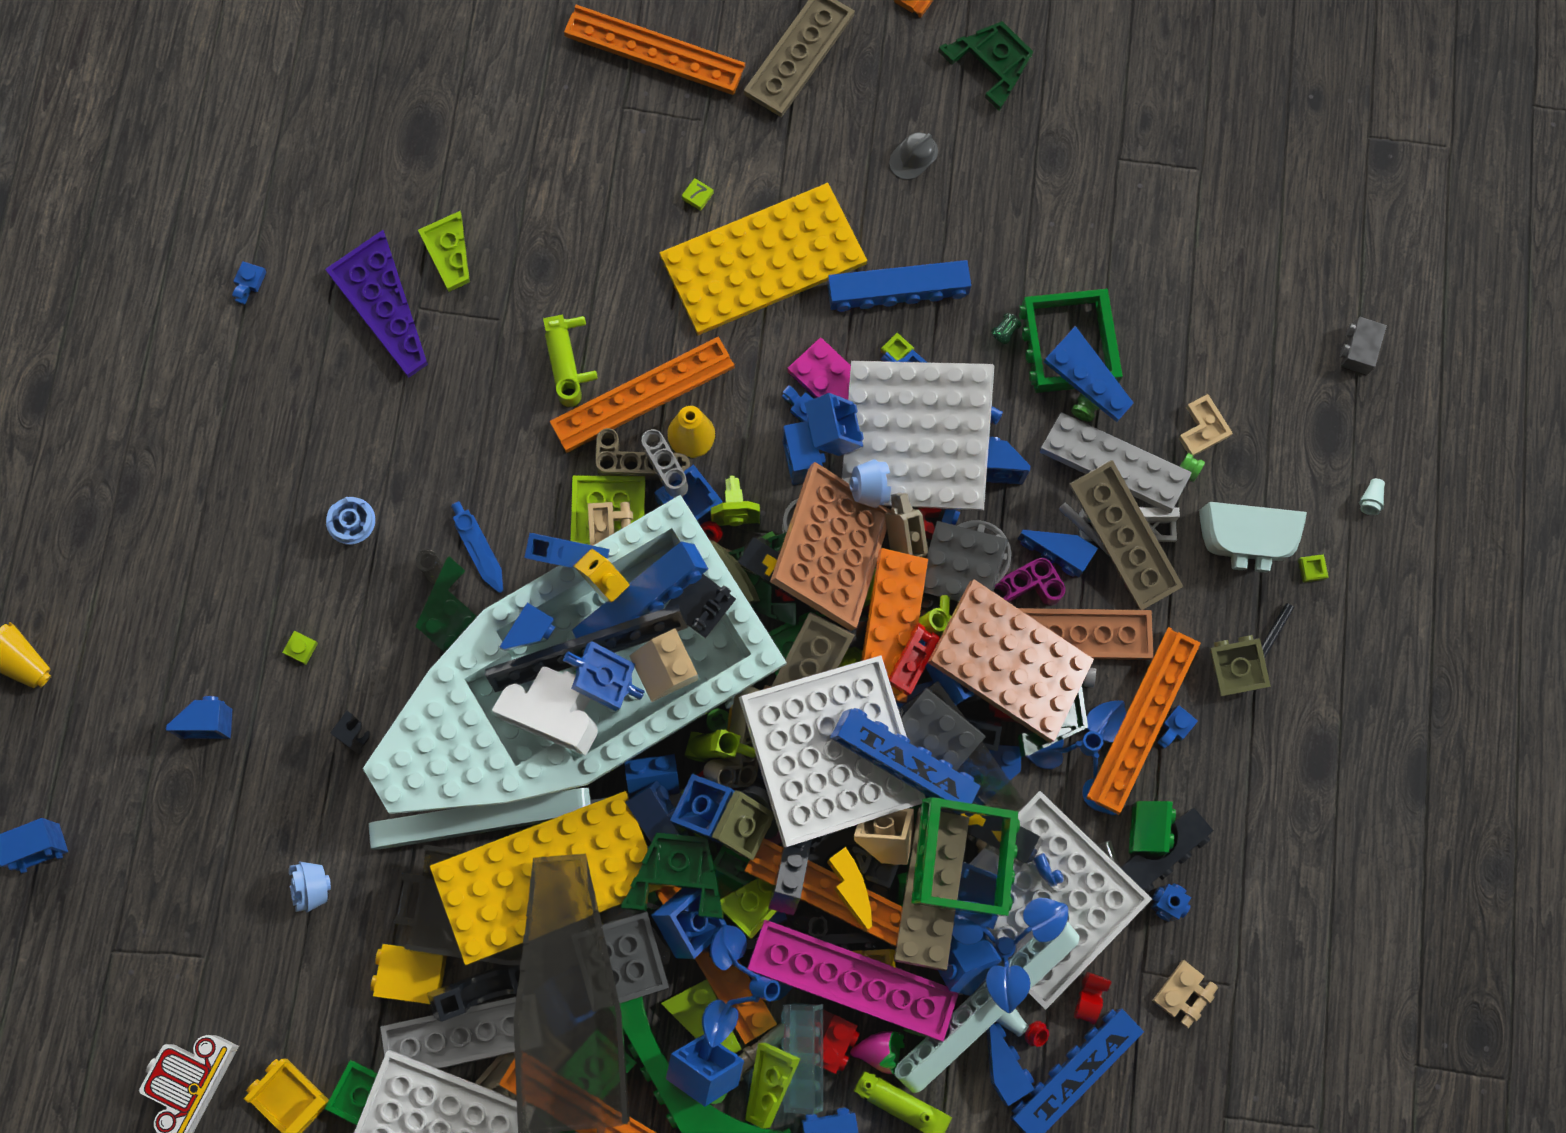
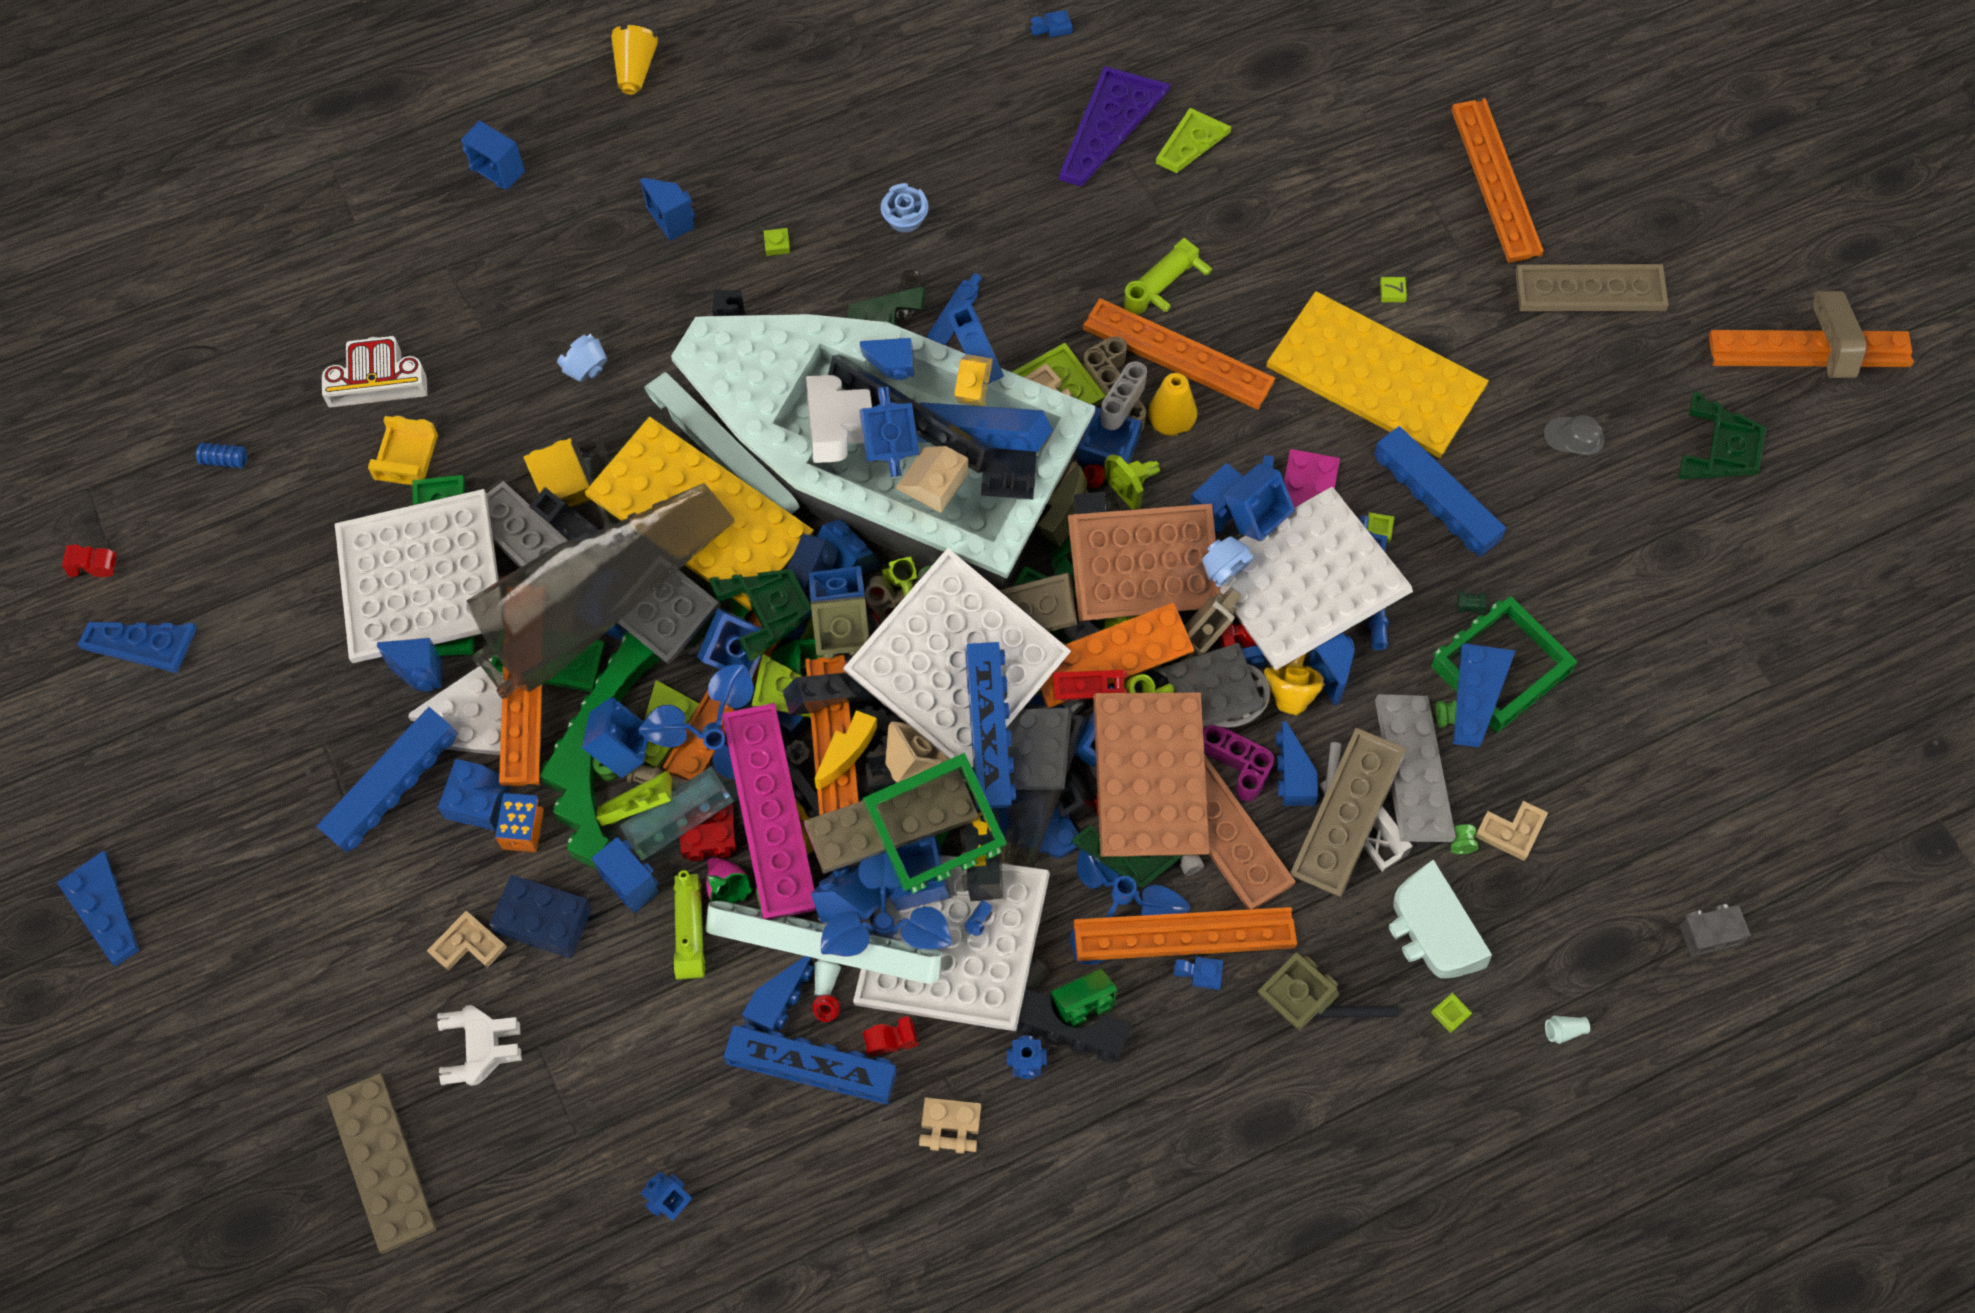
camera: 65 degrees right, 10 degrees down
none -> yellow head [1264,653,1325,716]

